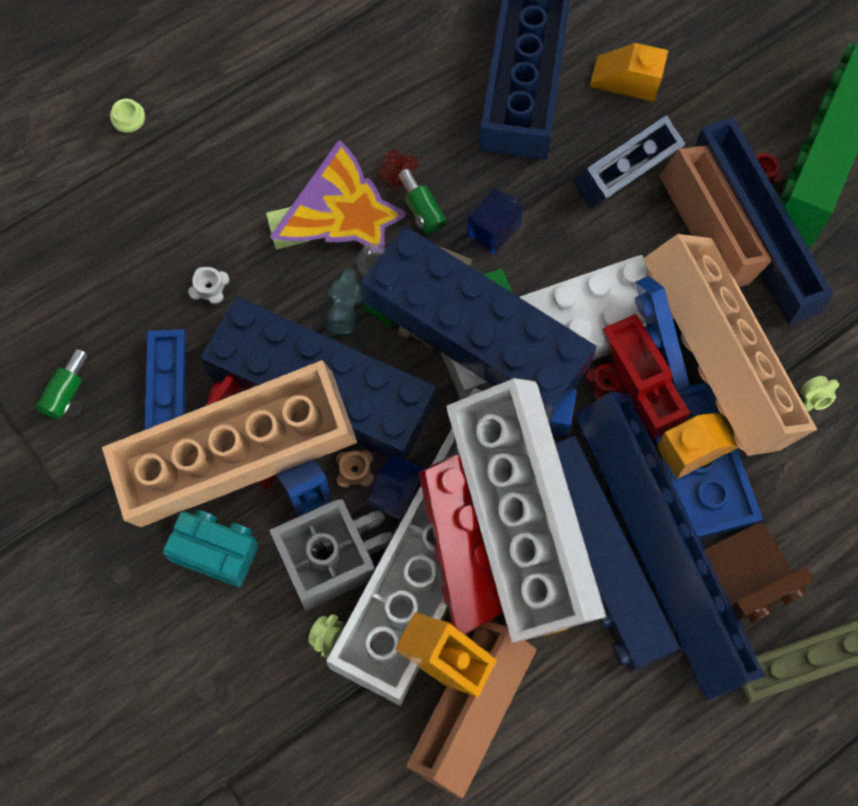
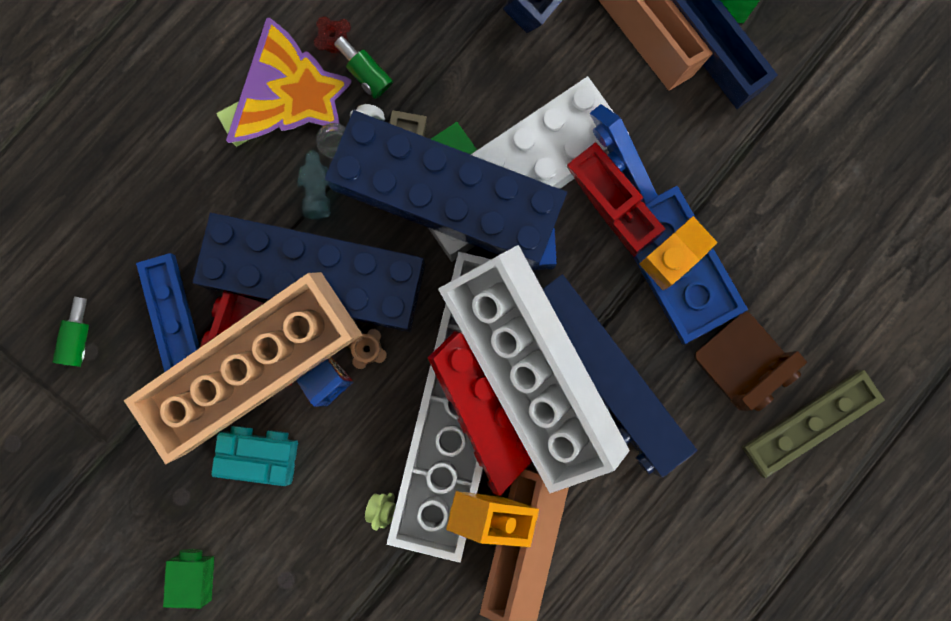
camera: 10 degrees left, 15 degrees up
yellowish green plate [110,99,145,132] -> none
white plate [188,267,229,304] -> none
light grey hinge [269,499,393,611] -> none
clear blue brick [367,455,424,520] -> none
clear blue brick [467,188,523,254] -> none
dark blue brick [575,392,765,701] -> none
red plate [586,362,627,400] -> none
light nougat brick [643,234,817,456] -> none
yellowish green plate [800,376,839,411] -> none
none -> green brick [163,549,214,609]

